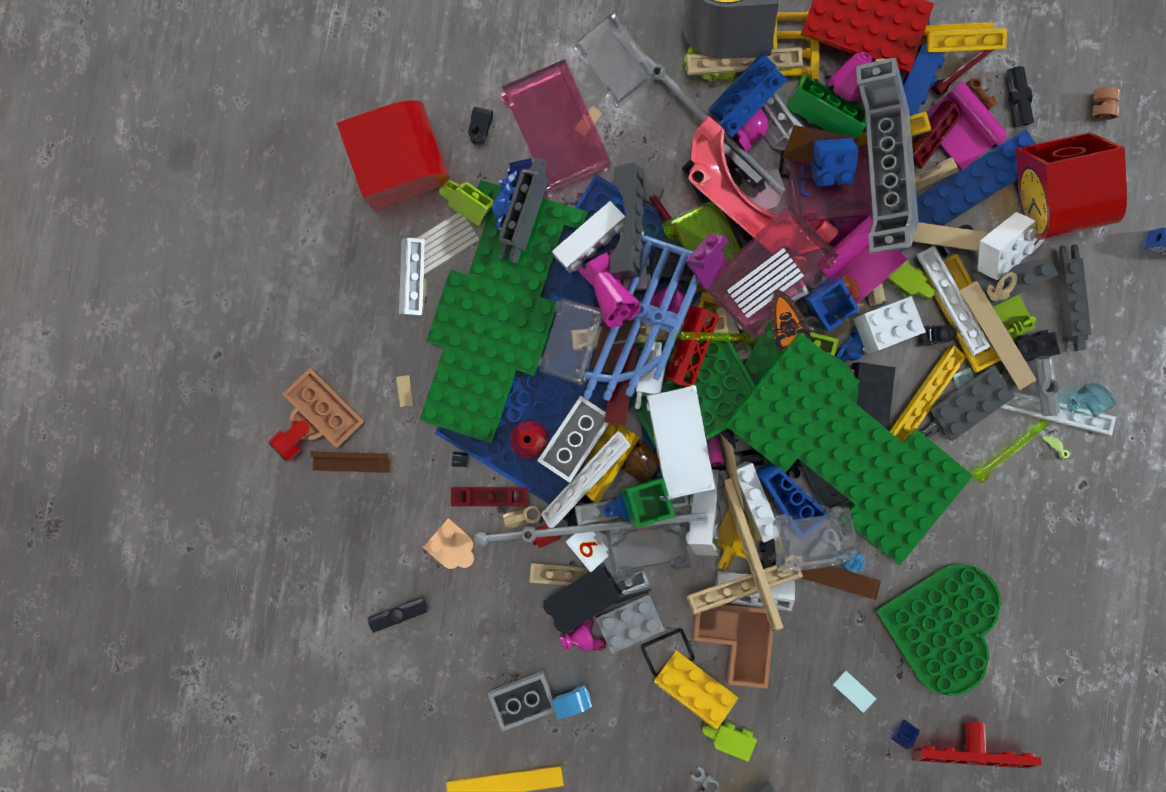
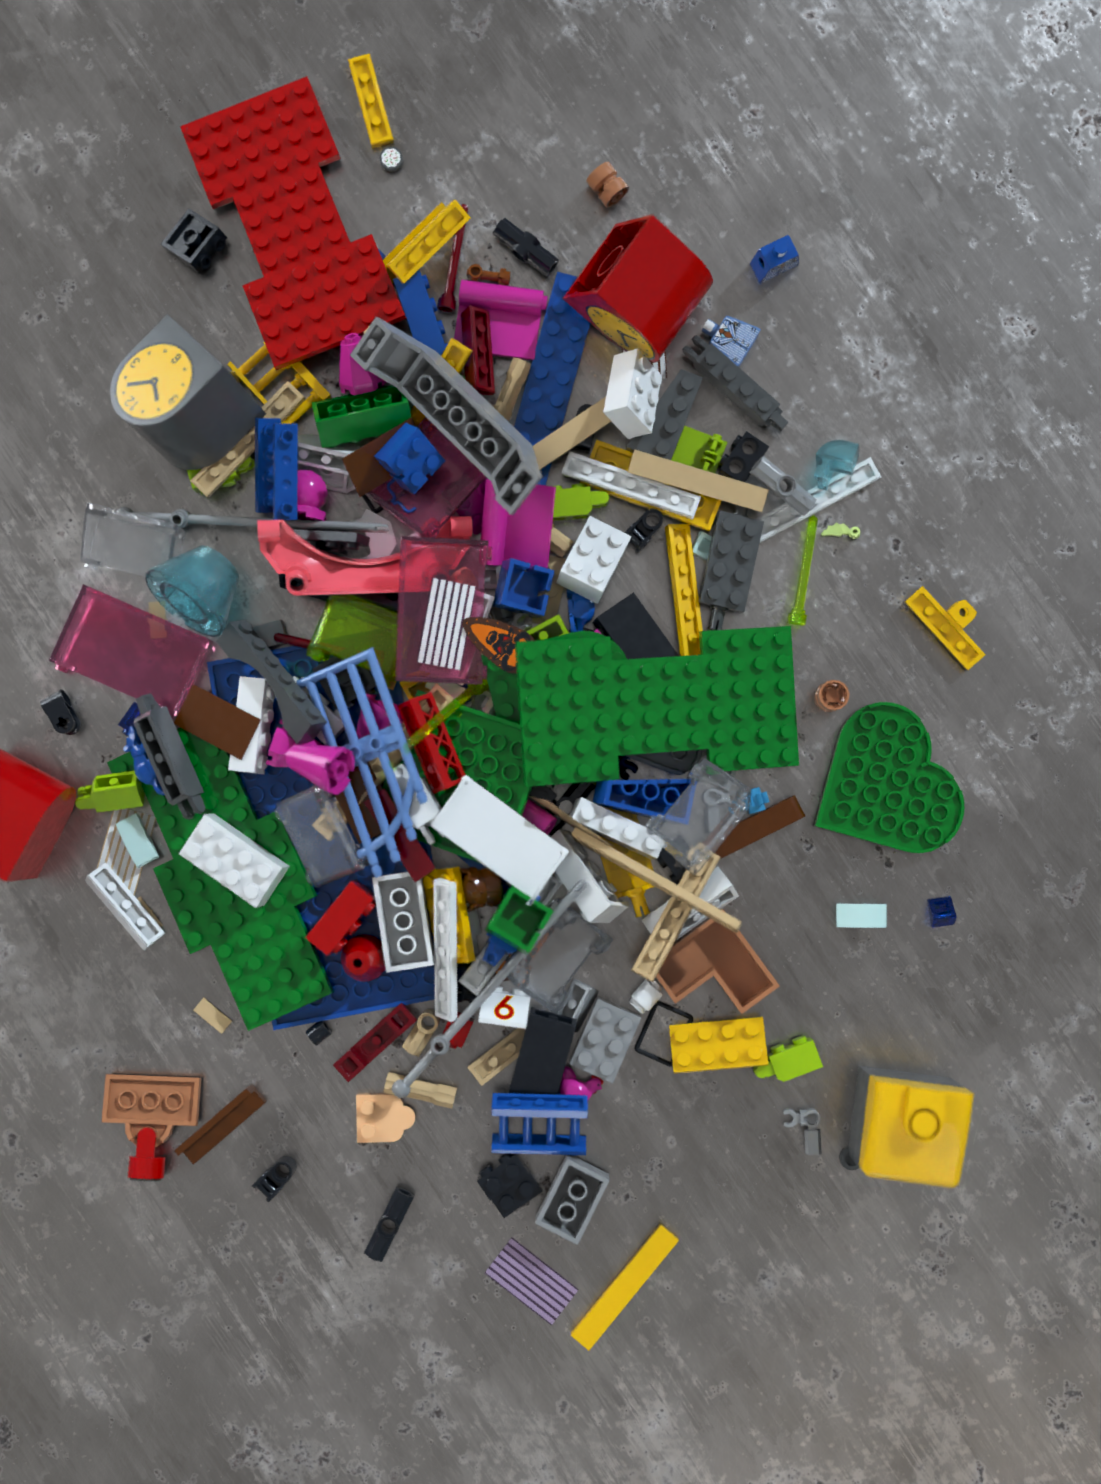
camera: 40 degrees left, 0 degrees up
dark azure brick [552,685,592,719] -> none
magenta bracket [685,234,729,289] -> none
clear orange arm [839,275,860,300] -> none
red plate [913,722,1042,769] -> none
tan piece [987,272,1017,301] -> none
none -> light aqua slope [116,813,159,868]
none -> clear light blue cone [145,545,239,637]
none -> reddish brown sticker [174,684,261,760]
none -> white brick [179,814,290,908]
none -> black piece [252,1156,297,1203]
none -> red brick [305,879,376,956]
none -> tan axle [383,1072,457,1109]
none -> black plate [477,1153,543,1218]
none -> clear purple sticker [485,1238,579,1325]
none -> blue fence [491,1093,588,1156]
none -> white brick [629,979,663,1014]
none -> torso [701,316,761,367]
none -> nougat wheel [814,680,849,712]
none -> yellow plate [904,586,986,670]

